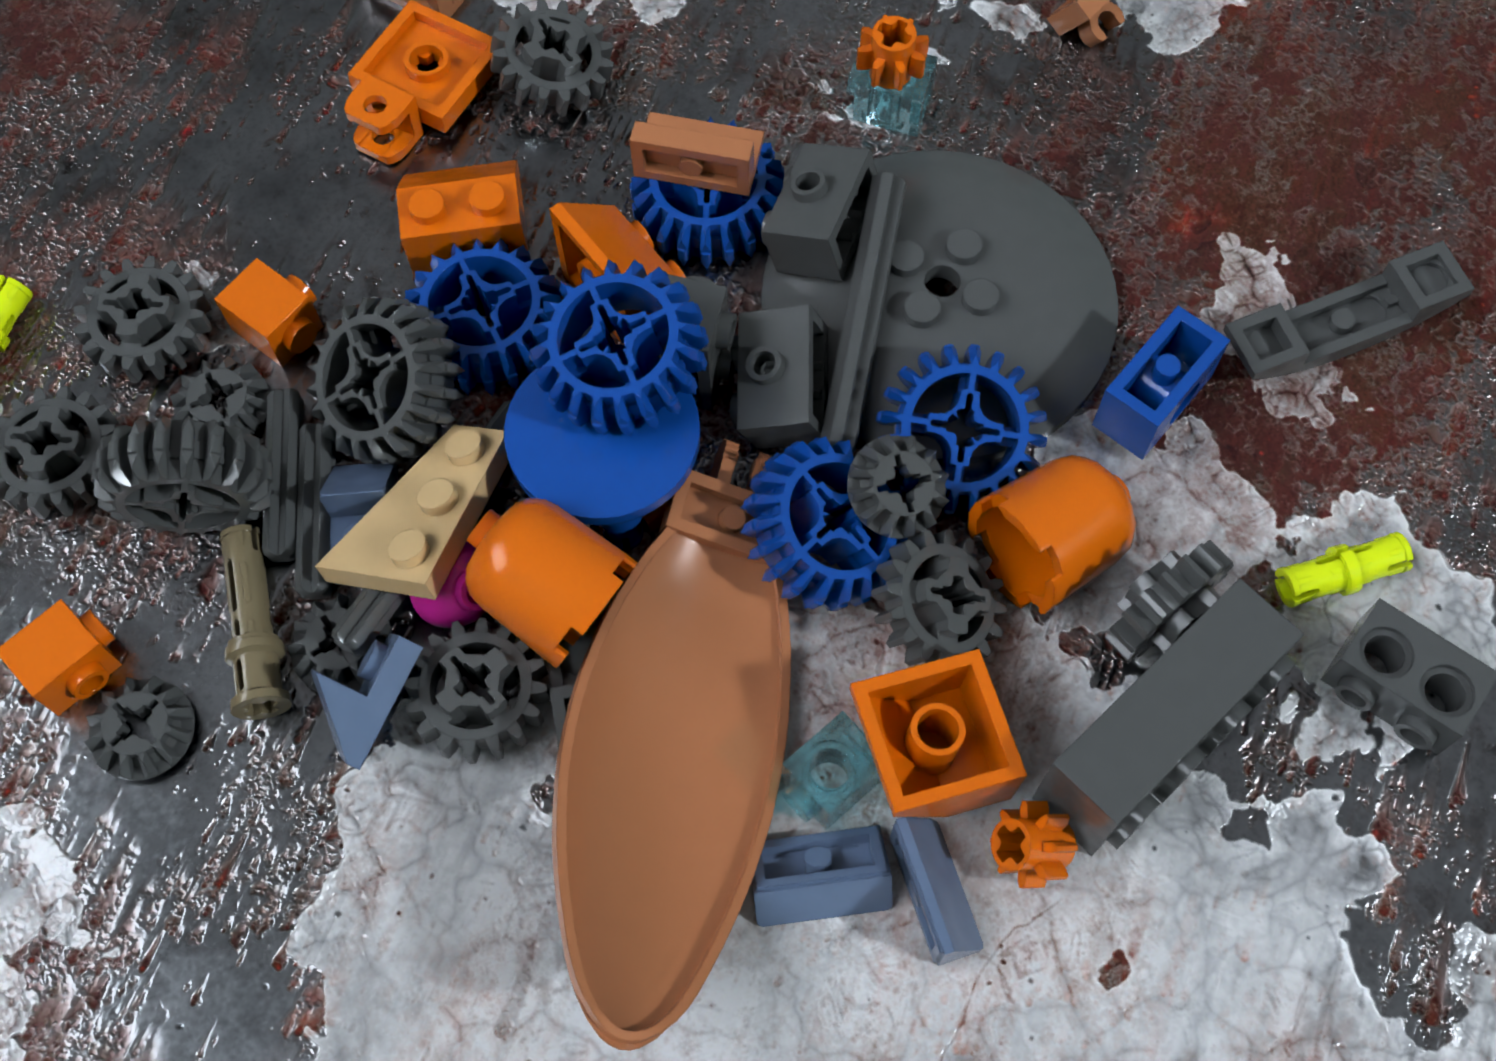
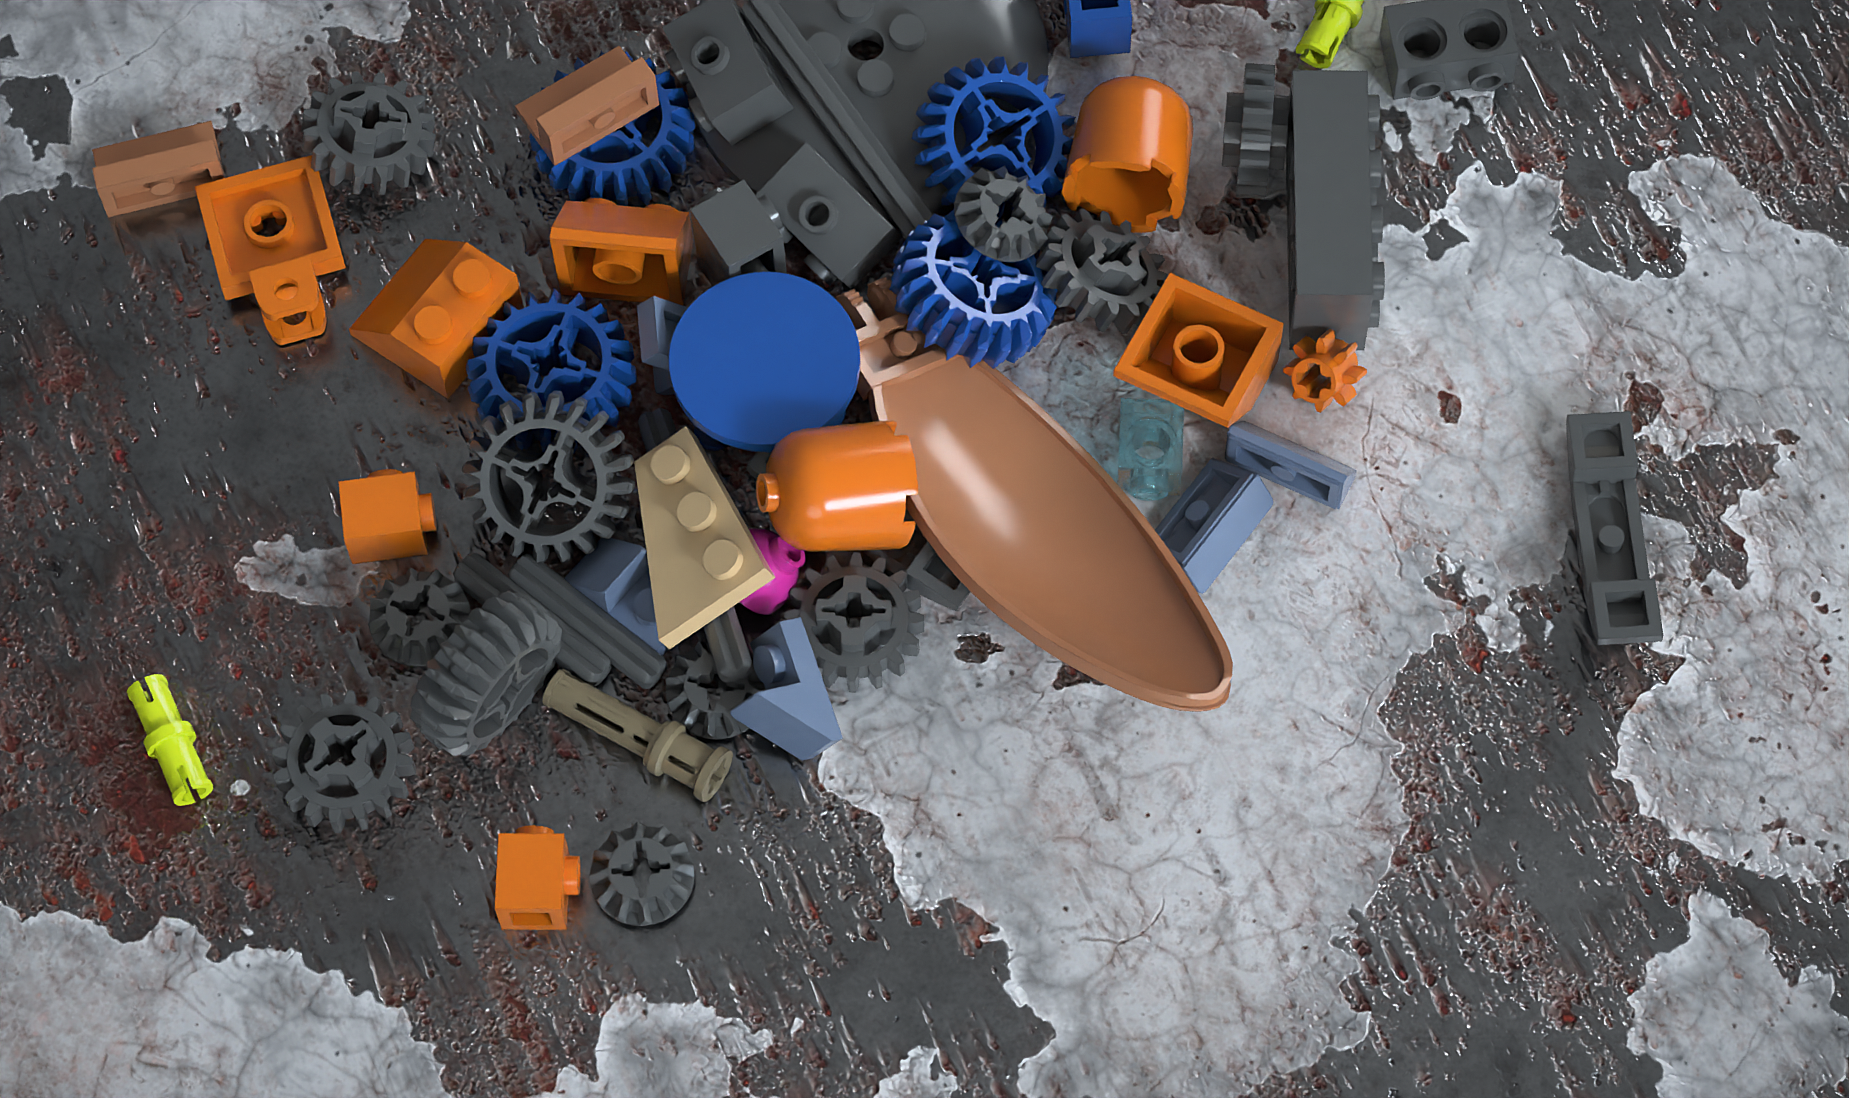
camera: 45 degrees left, 0 degrees up
dark grey gear [73,256,212,383] -> none
blue gear [530,259,709,436] -> none

